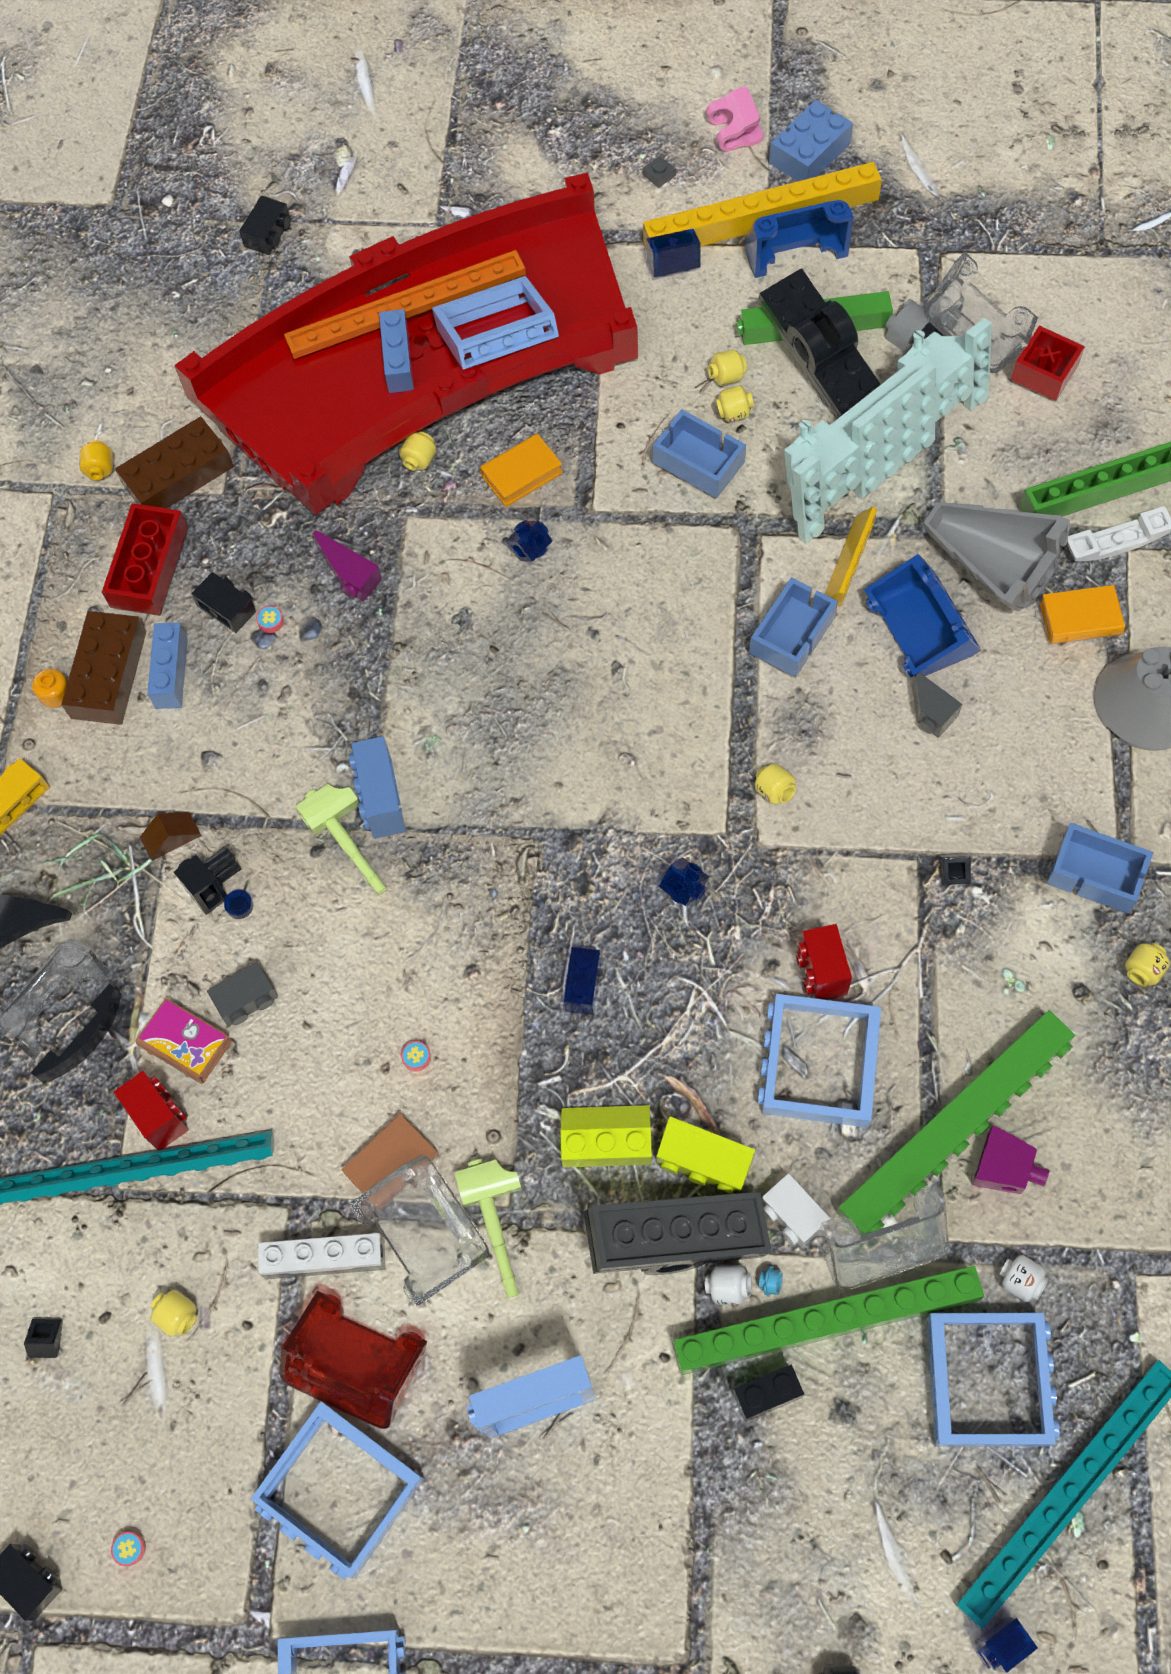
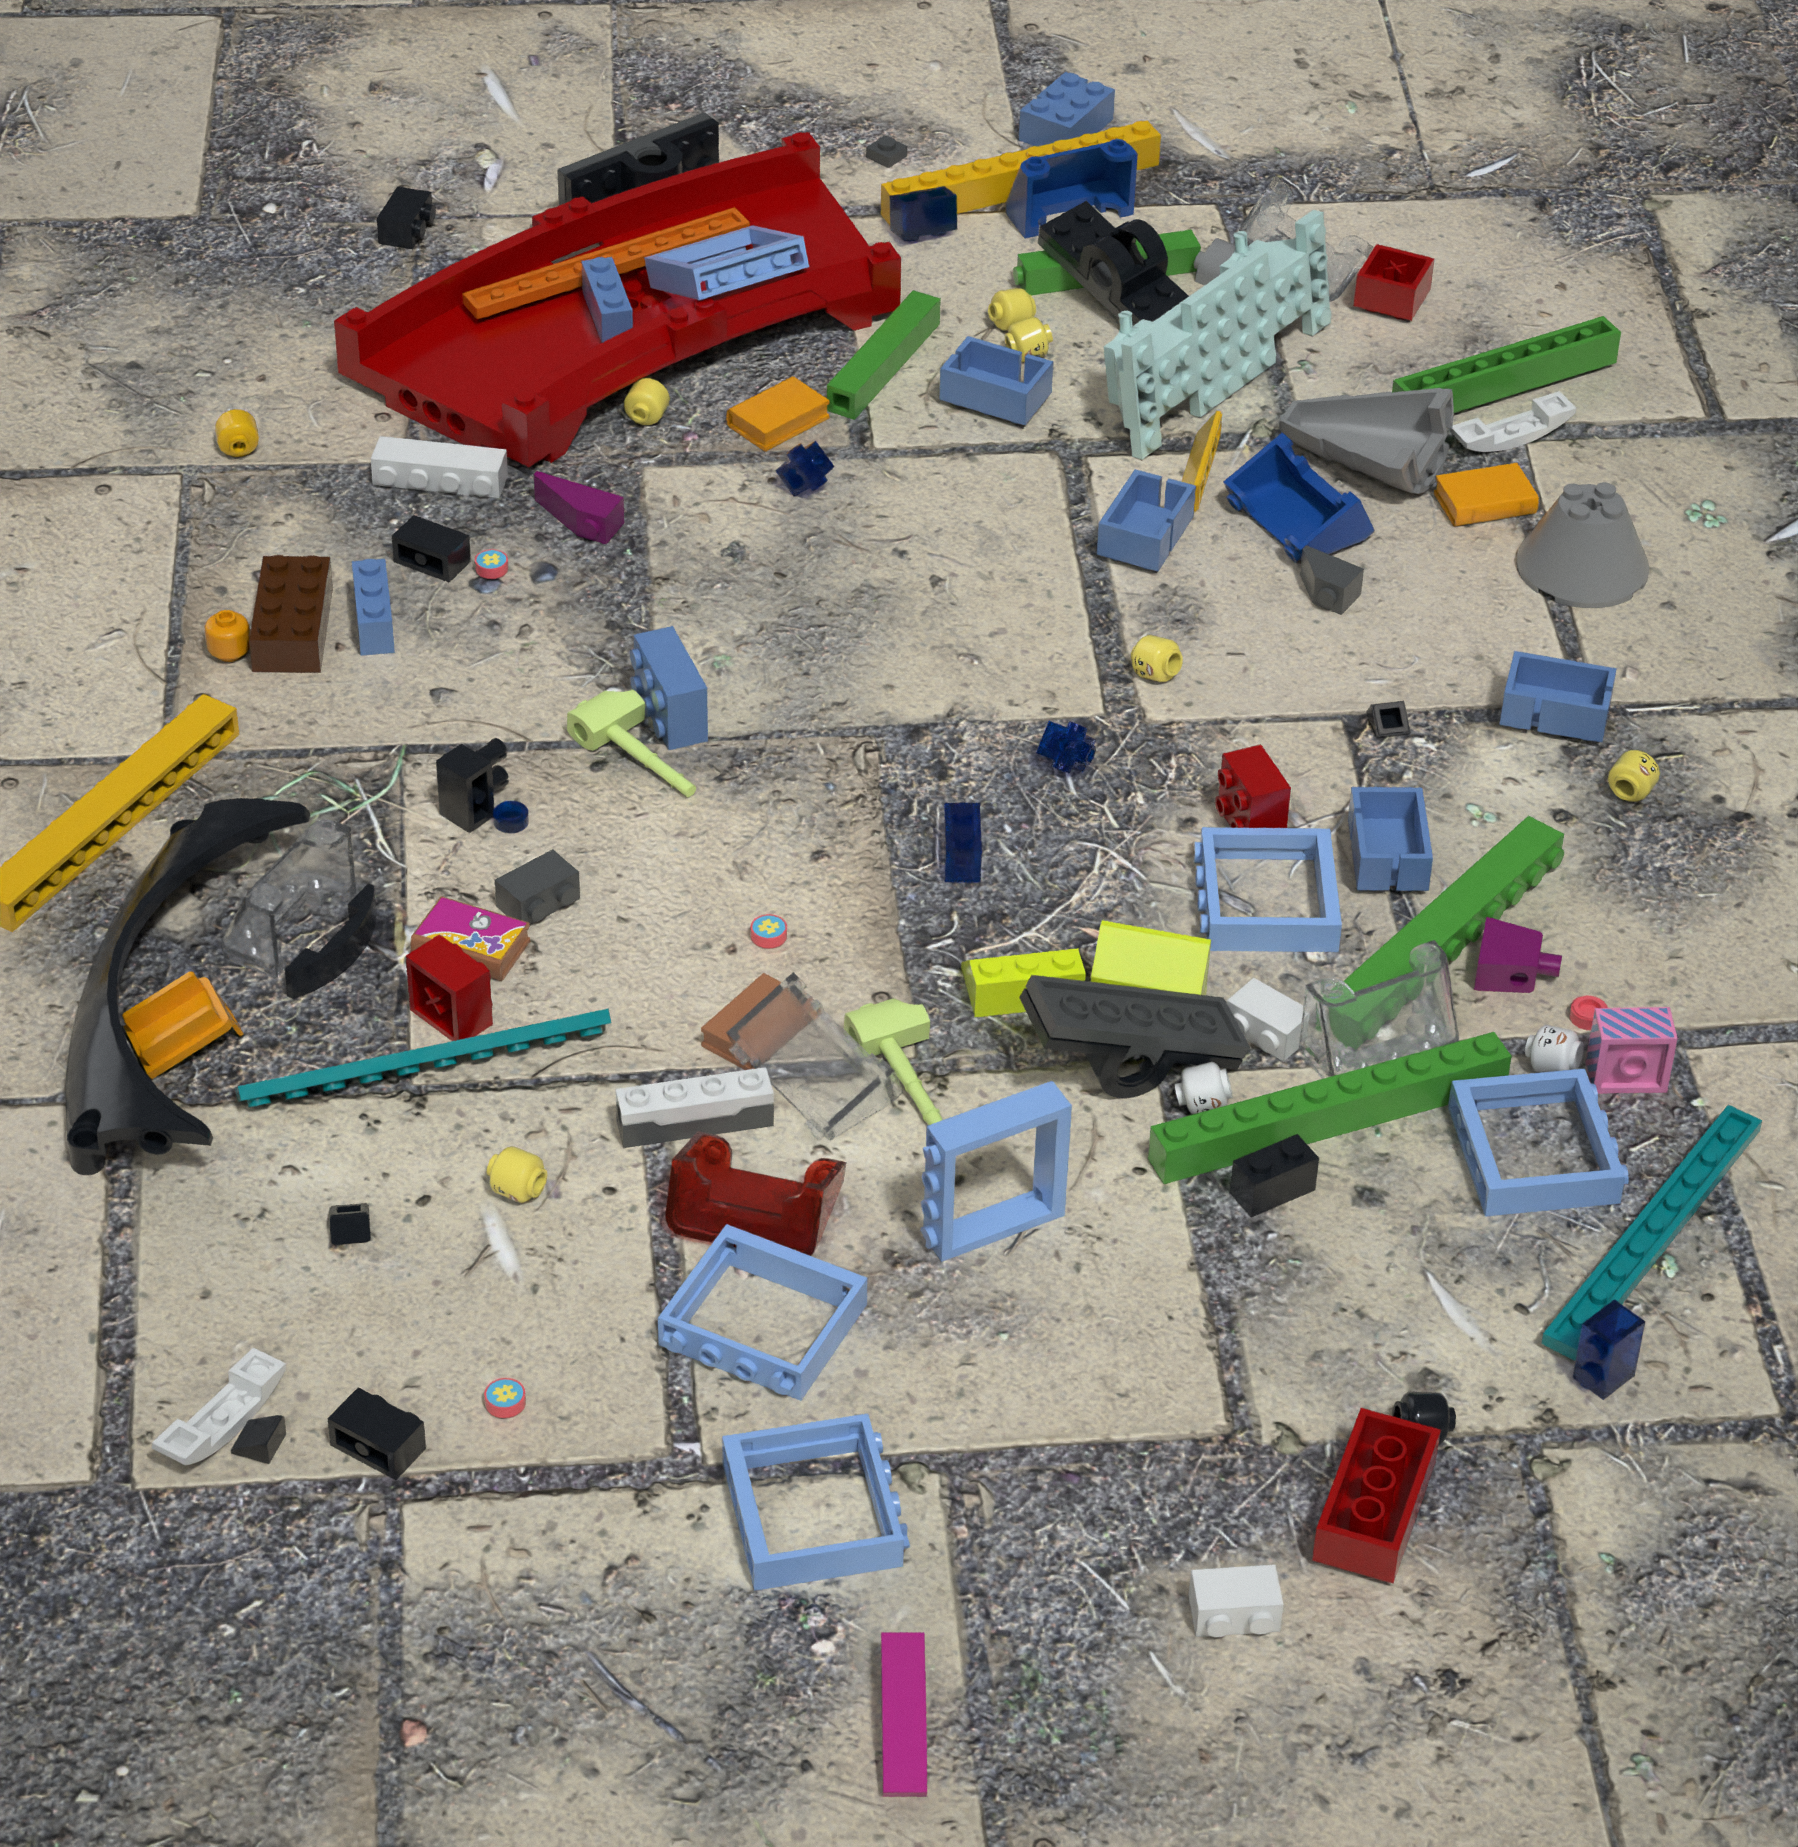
camera: 15 degrees left, 25 degrees down
red brick [102,503,188,616] -> none
reddish brown brick [115,416,234,508] -> none
reddish brown slope [140,812,201,861] -> none
bright pink piece [706,86,764,152] -> none
medium azure plate [759,1266,783,1296] -> none
none -> white brick [371,436,508,499]
none -> black piece [557,112,719,205]
none -> bright green brick [827,290,941,420]
none -> medium blue piece [1348,787,1433,891]
none -> coral tile [1569,995,1608,1030]
none -> bright pink container [1585,1007,1678,1094]

